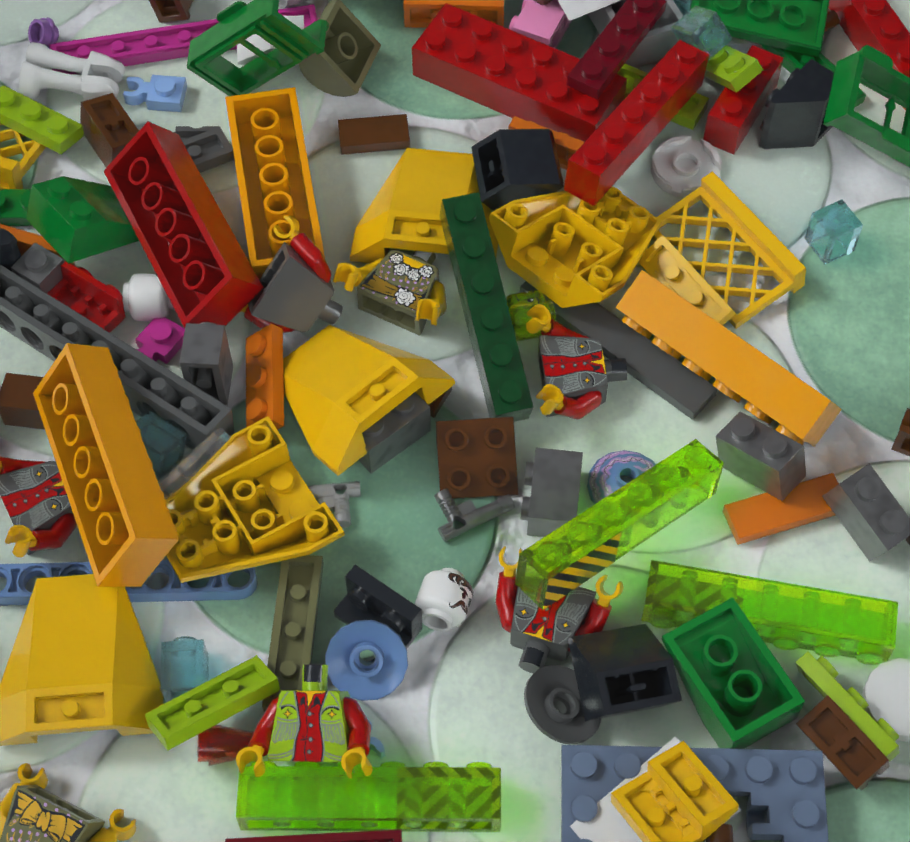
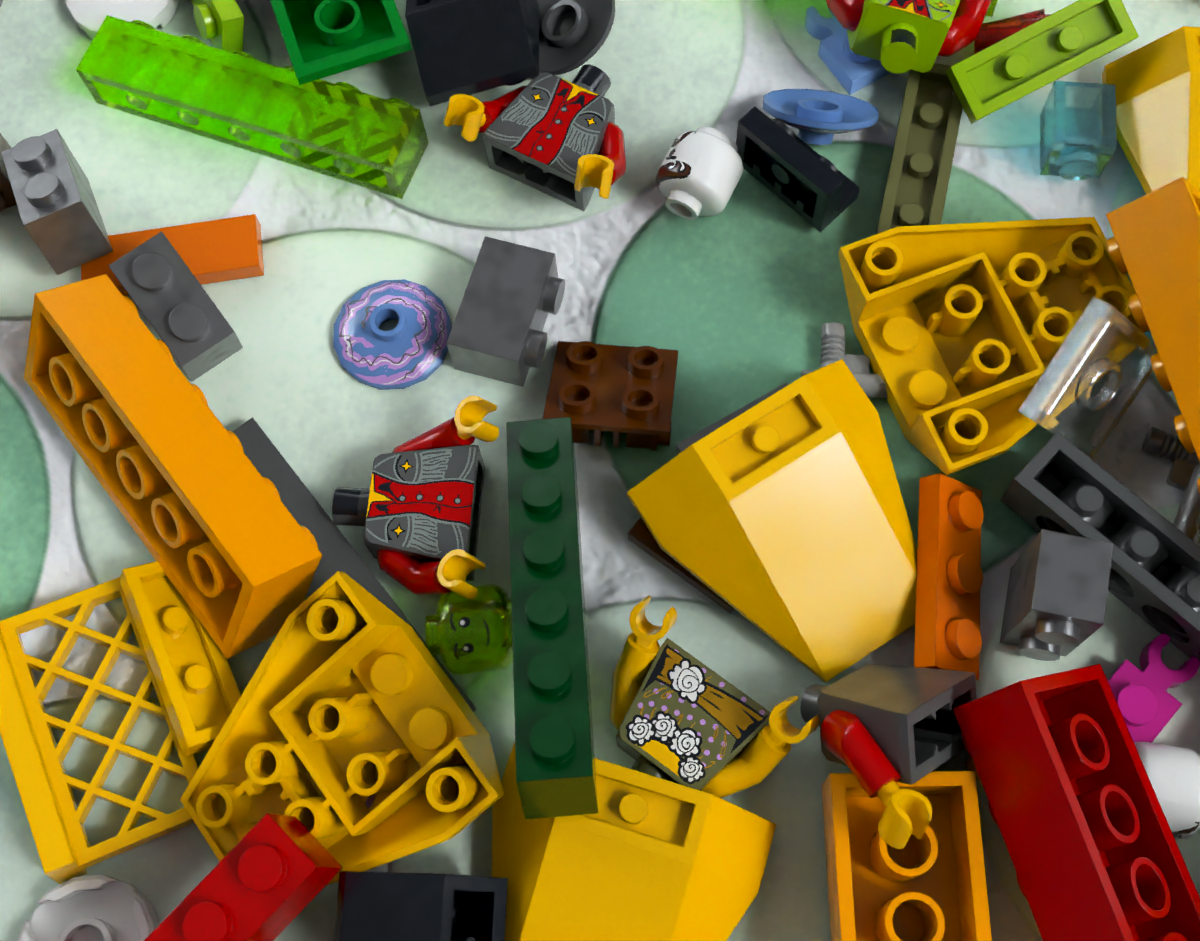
camera: 165 degrees left, 10 degrees up
clear light blue brick [135,411,186,480] -> none
flat silver hose [434,489,515,542] -> none
clear neon green brick [515,439,724,610] -> none

